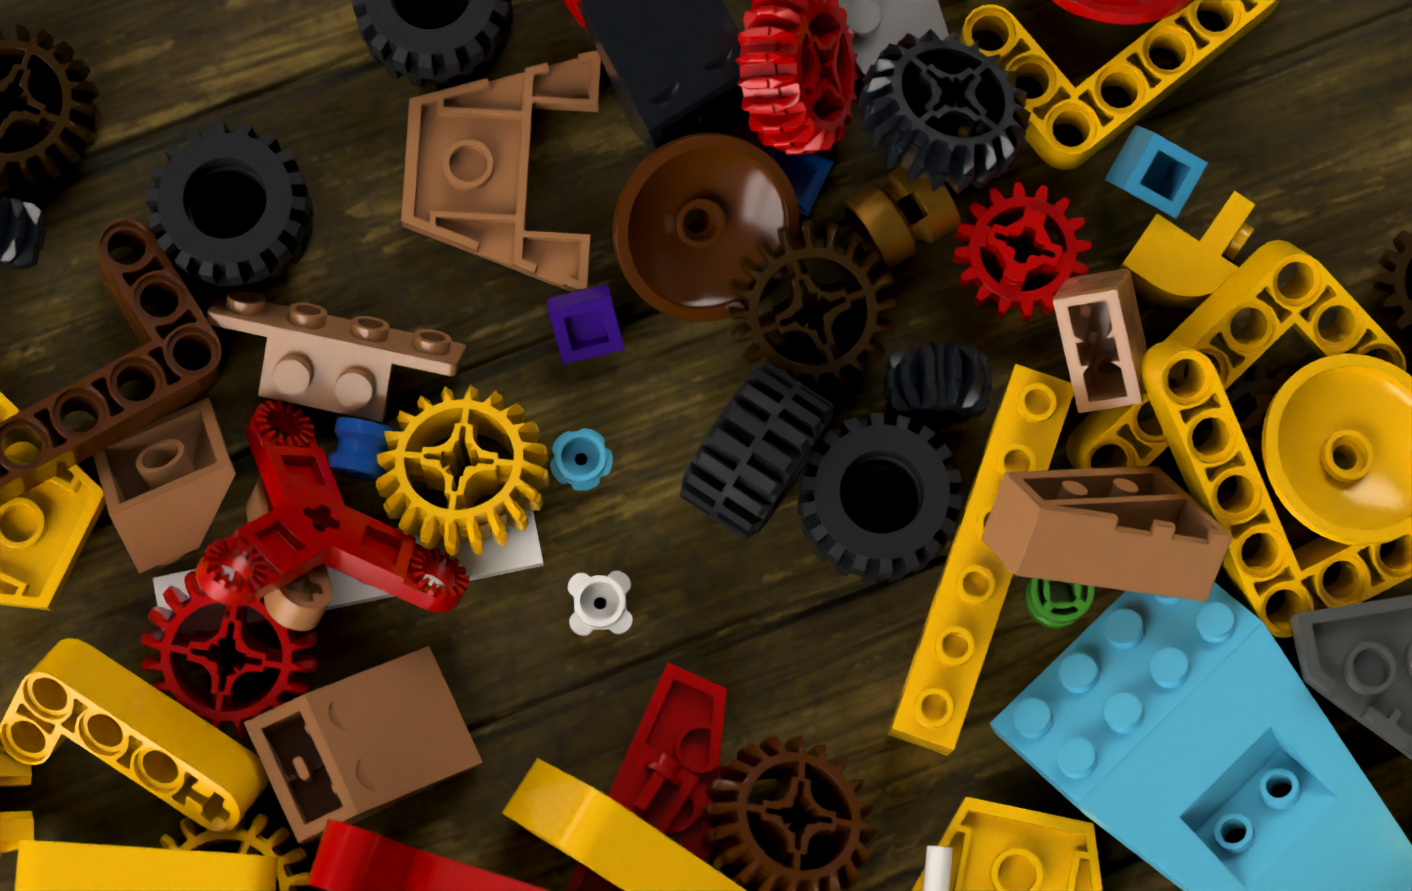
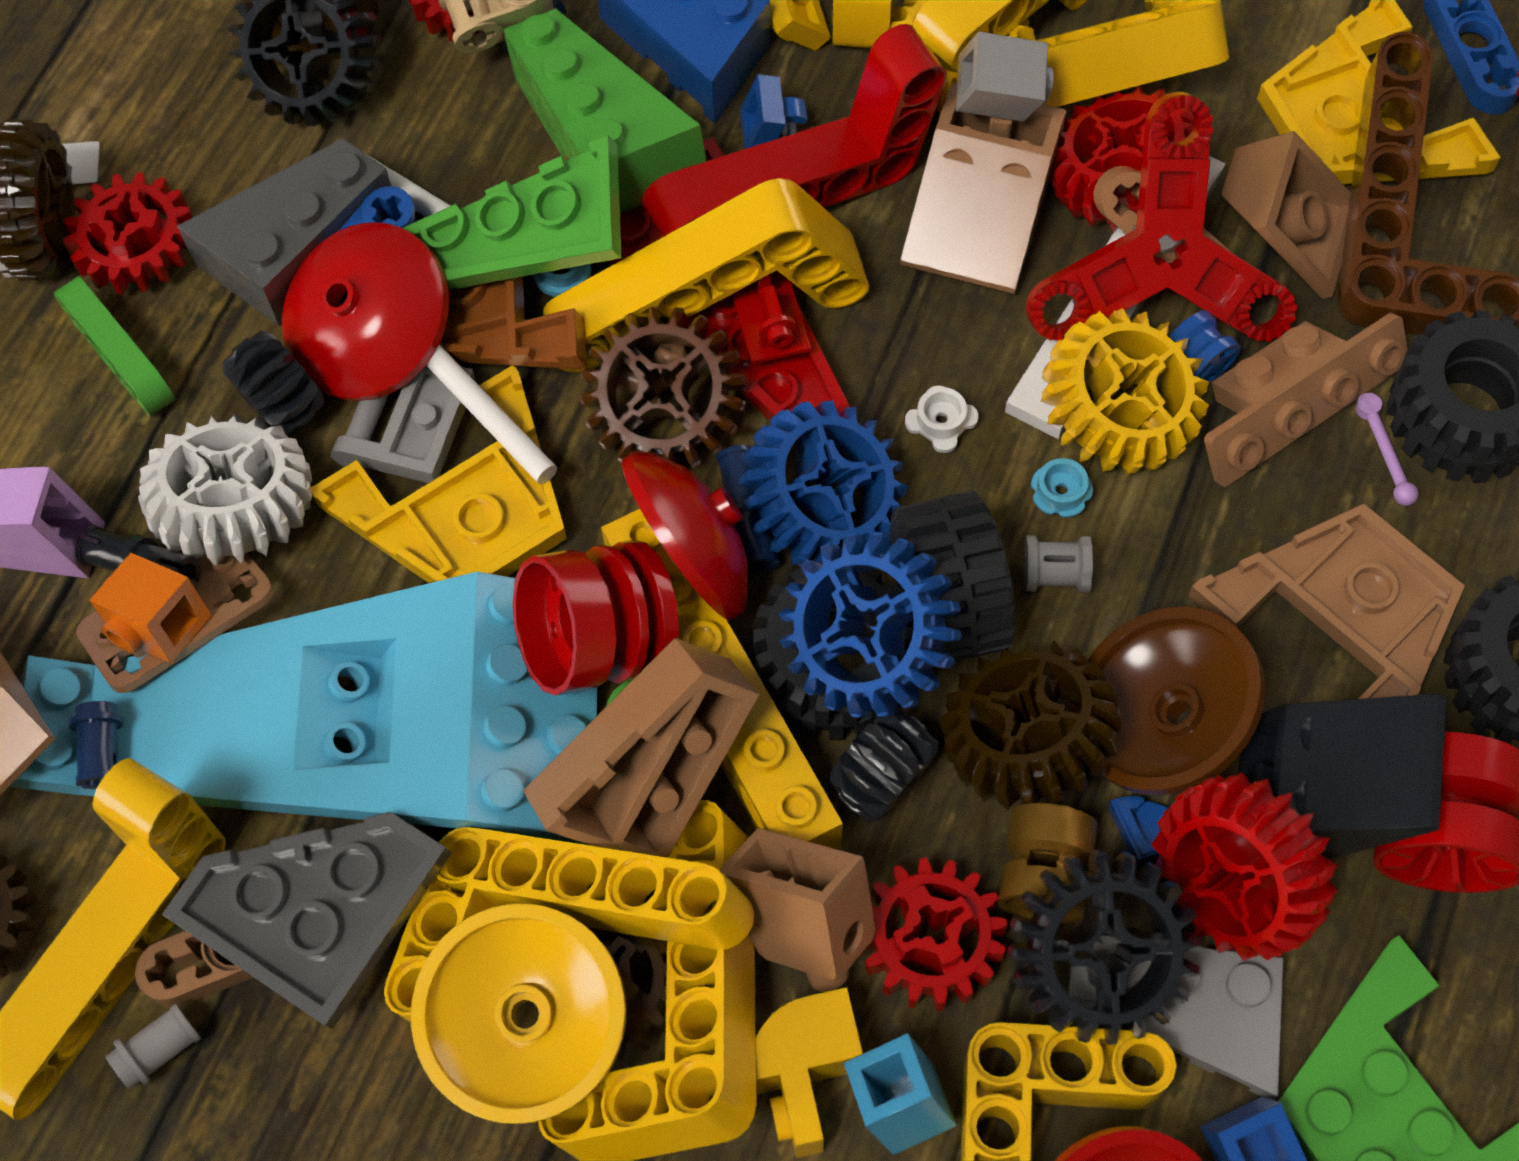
camera: 140 degrees right, 15 degrees down
dark purple plate [546,284,625,365] -> none
none -> red wheel [512,540,679,696]
none -> red dish [621,451,748,621]
none -> dark blue pin [716,445,780,575]
none -> blue gear [738,400,909,566]
none -> blue gear [778,532,963,717]
none -> light grey brick [956,32,1054,122]
none -> light grey bush [1023,535,1093,593]
none -> lavender hinge [1355,393,1419,506]

